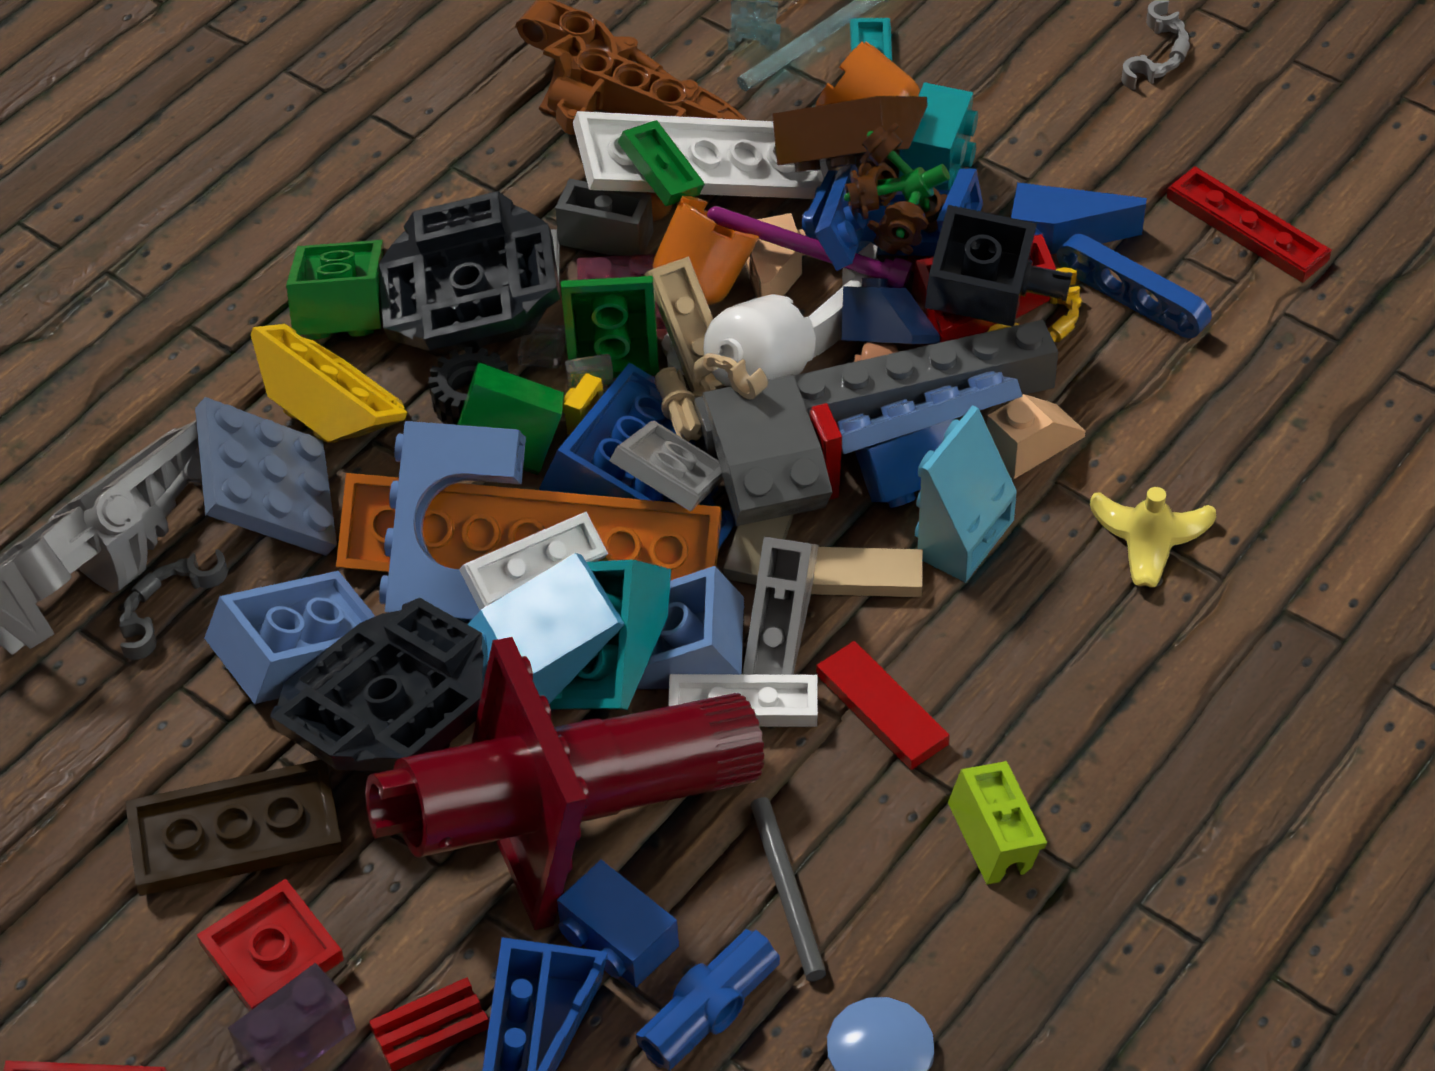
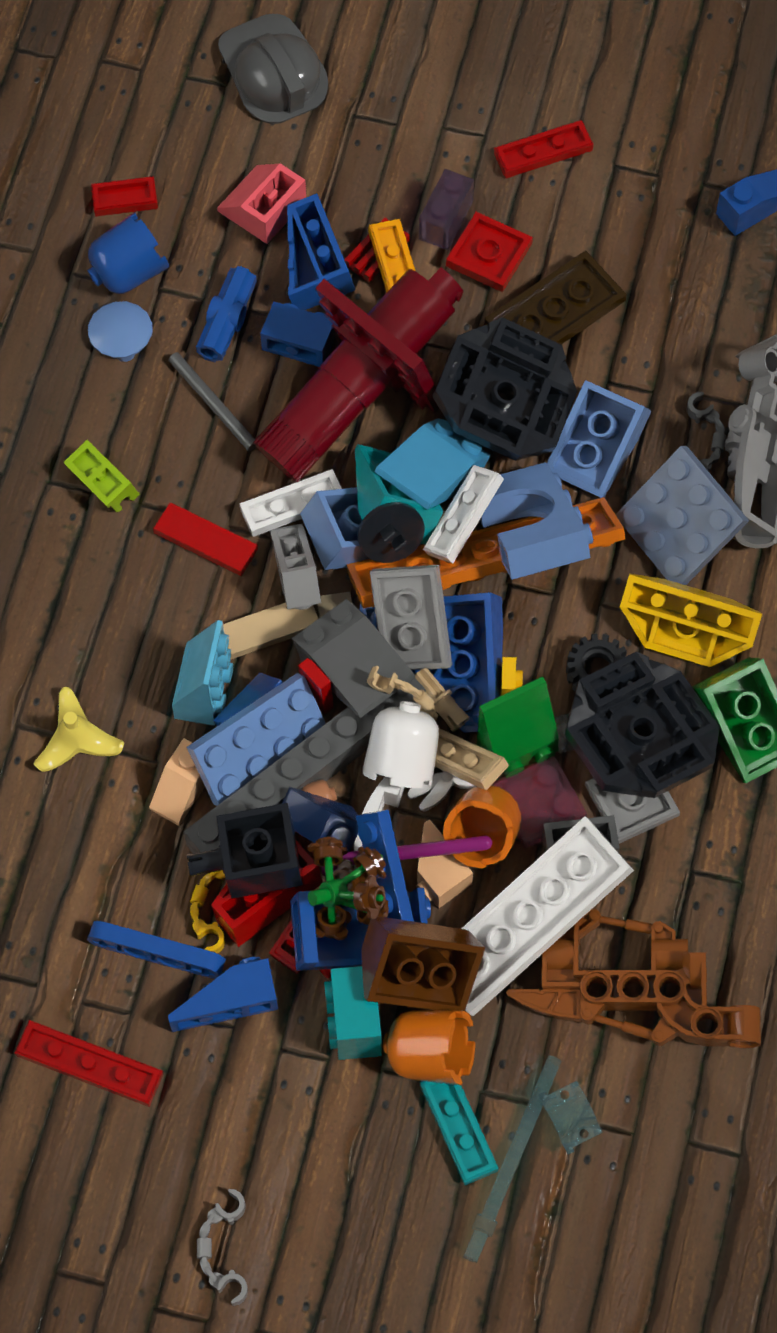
camera: 155 degrees right, 15 degrees up
green slope [458,362,564,475] -> none
green plate [618,120,705,206] -> none
none -> black piece [358,502,425,563]
none -> light orange tile [368,219,416,292]

